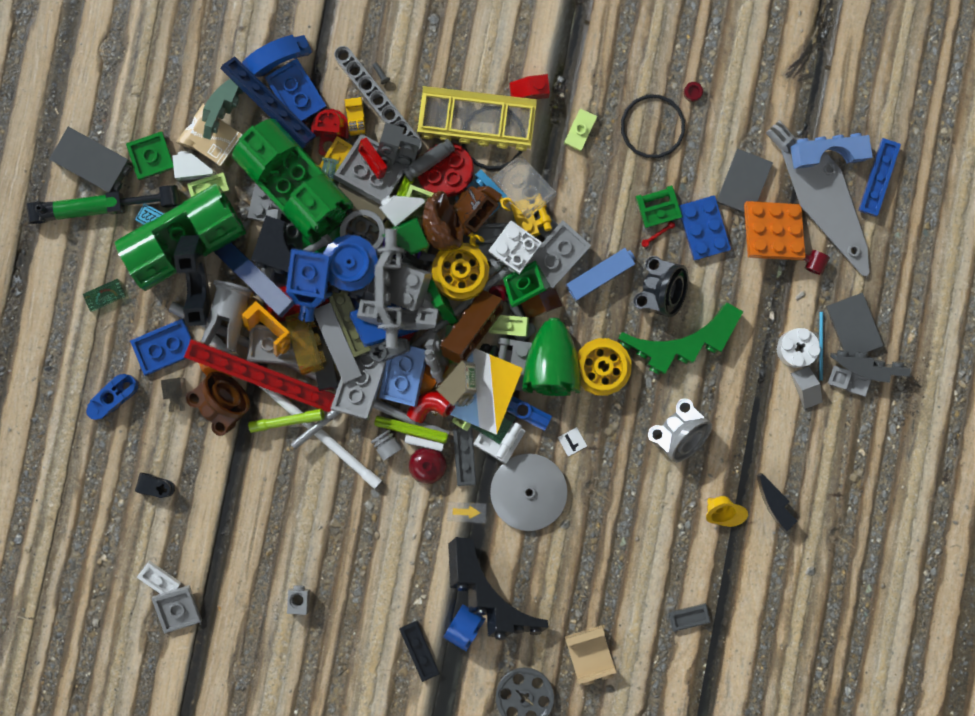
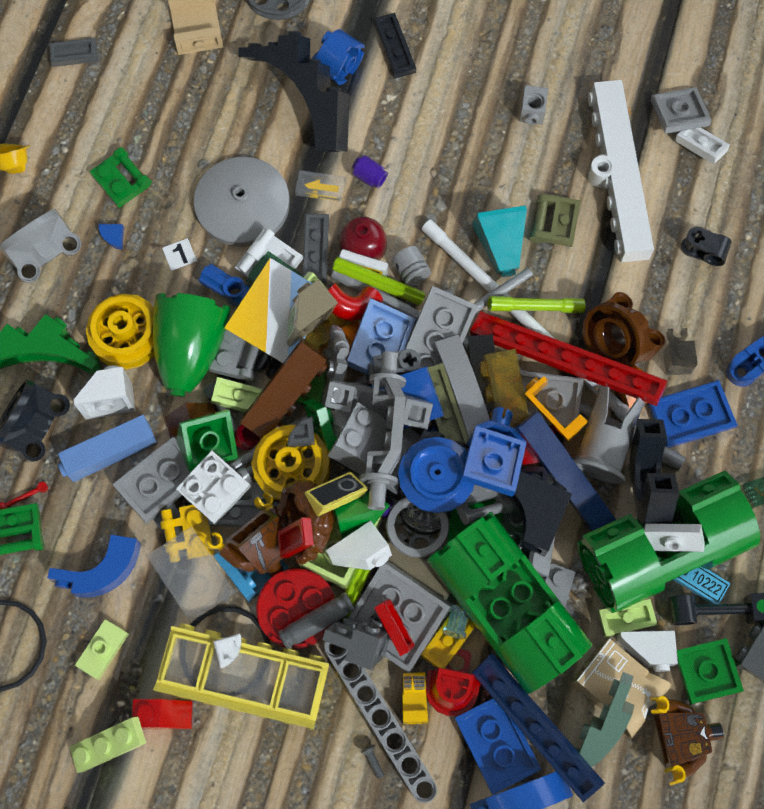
camera: 175 degrees left, 15 degrees down
none -> blue arch [47,535,141,598]
none -> yellowish green plate [70,717,146,773]
none -> white slope [74,366,136,420]
none -> green plate [89,147,152,209]
none -> blue tile [99,224,124,250]
none -> white tile [214,634,242,669]
none -> red tile [277,518,314,558]
none -> dark grey tile [288,417,315,447]
none -> slope [304,472,368,517]
none -> dark purple brick [352,155,388,189]
none -> teal slope [472,205,527,277]
none -> olive plate [530,194,581,247]
none -> white hinge [588,80,654,262]
none -> white plate [644,524,705,552]
none -> torso [650,696,724,785]

